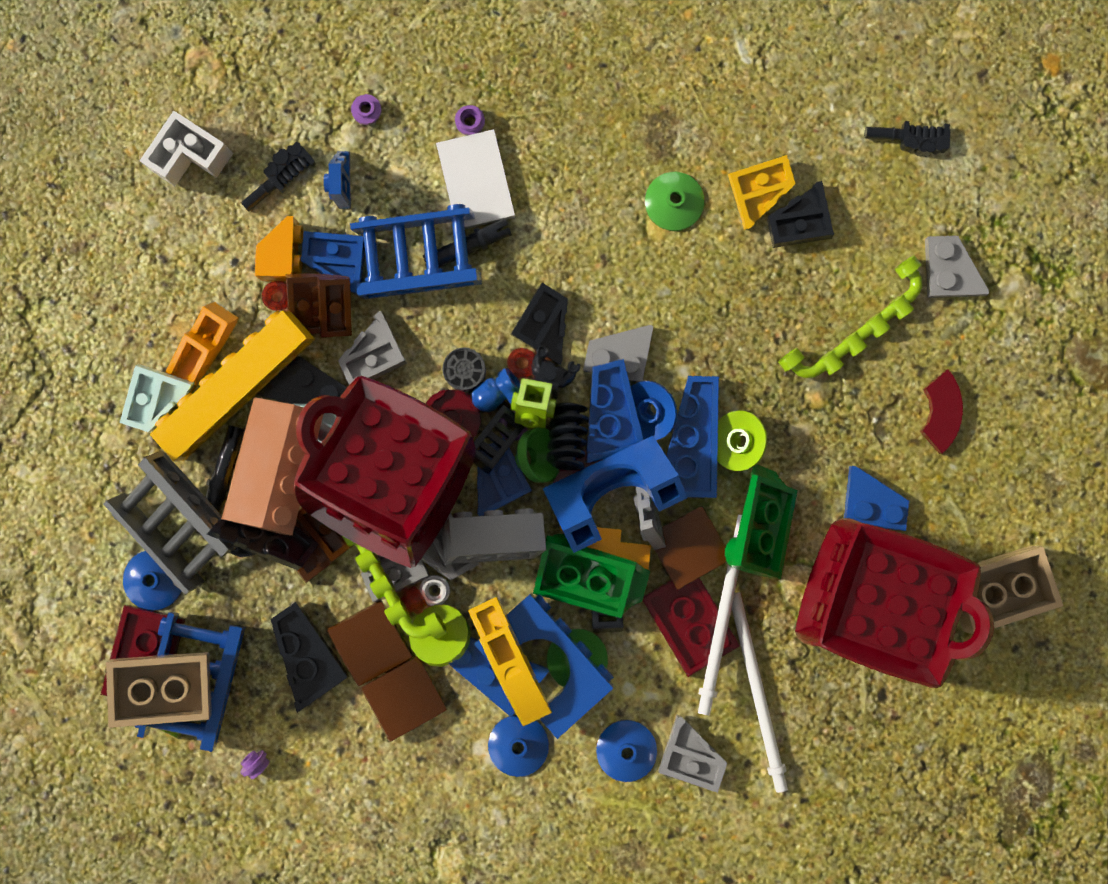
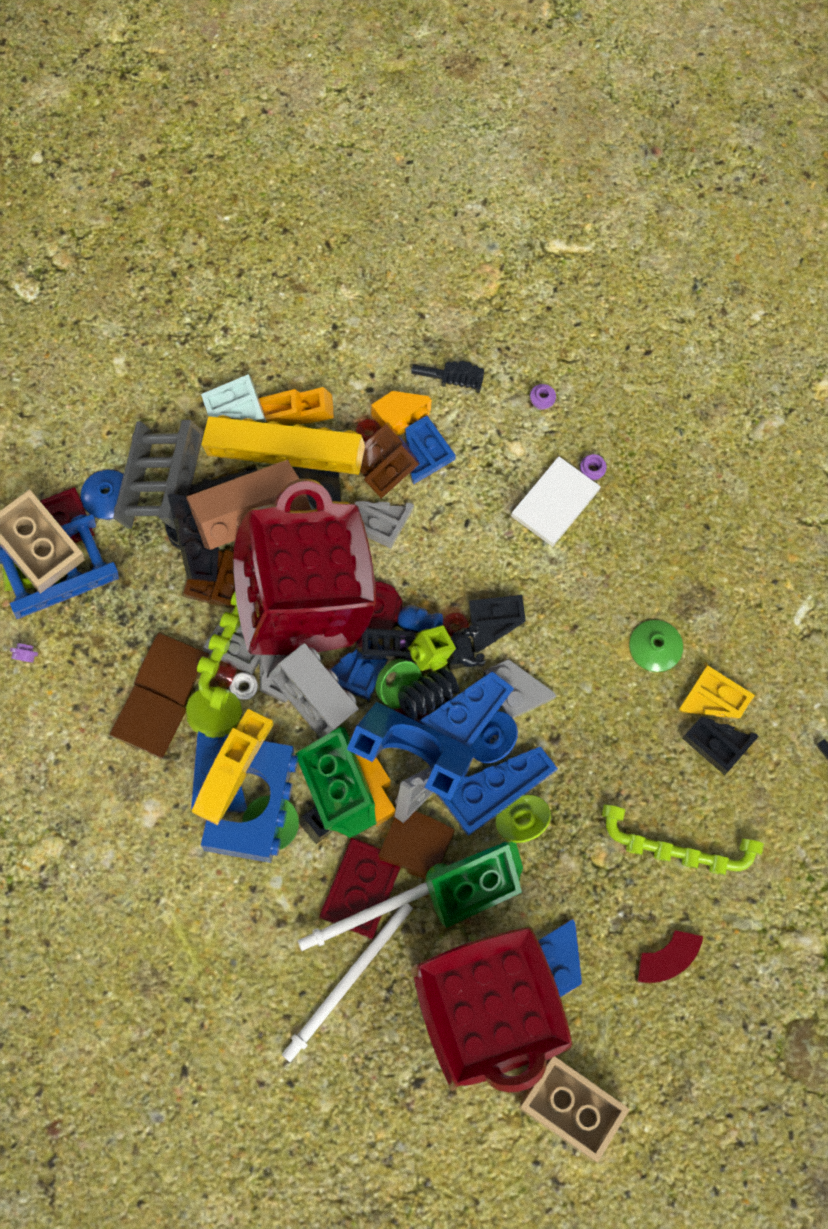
camera: 50 degrees right, 15 degrees down
white brick [140,111,233,186] -> none
black wing [270,601,349,713] -> none
blue wing [324,151,351,209] -> none
blue fence [350,204,482,299] -> none
black pin [423,218,512,268] -> none
dark grey wheel [442,347,486,392] -> none
blue dish [488,715,549,777] -> none
blue dish [596,720,657,782] -> none
light grey wing [658,715,727,793] -> none
light grey wing [925,236,989,298] -> none

